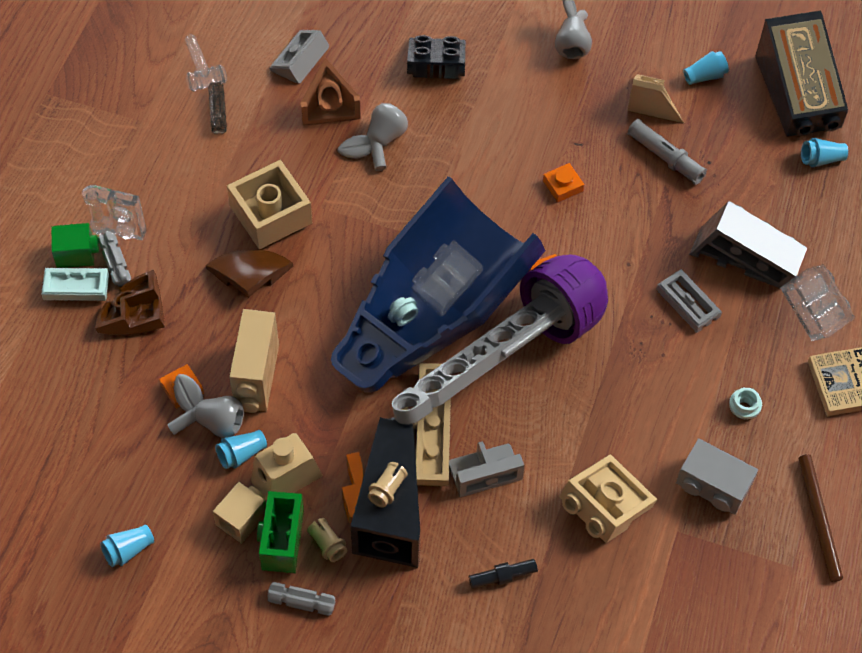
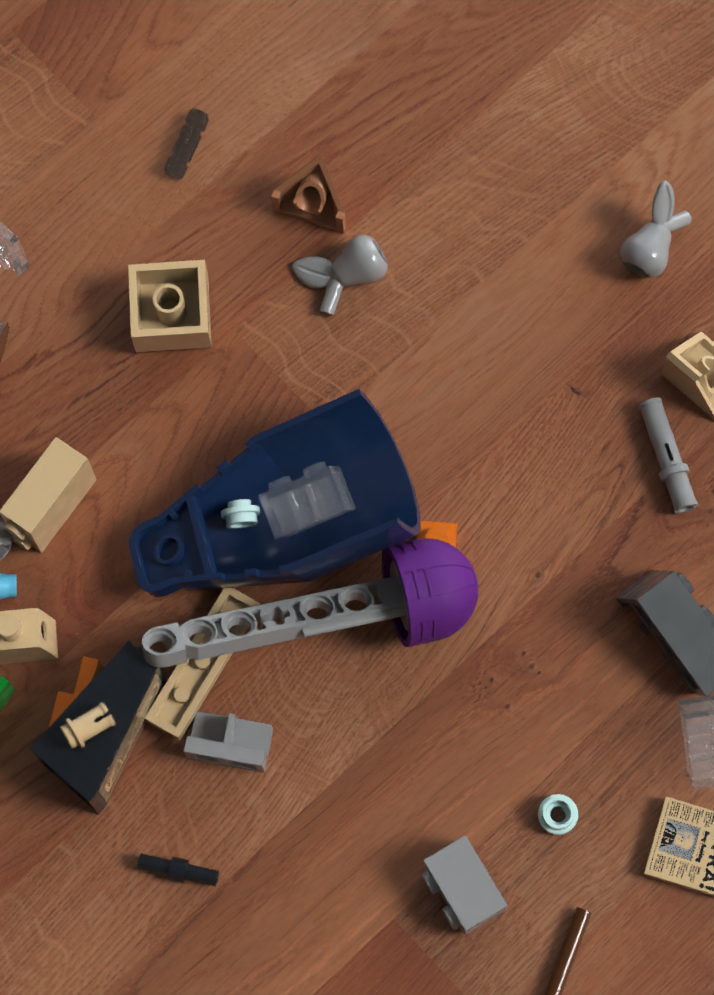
camera: 35 degrees right, 15 degrees up
clear piece [185,34,227,92] -> none
reddish brown brick [206,250,293,298] -> none
light grey slope [270,30,329,83] -> none
tan pin [307,518,347,562] -> none
black hinge [407,35,466,79] -> none
orange plate [543,163,585,202] -> none
tan plate [559,454,658,543] -> none
light grey tile [656,269,722,333] -> none

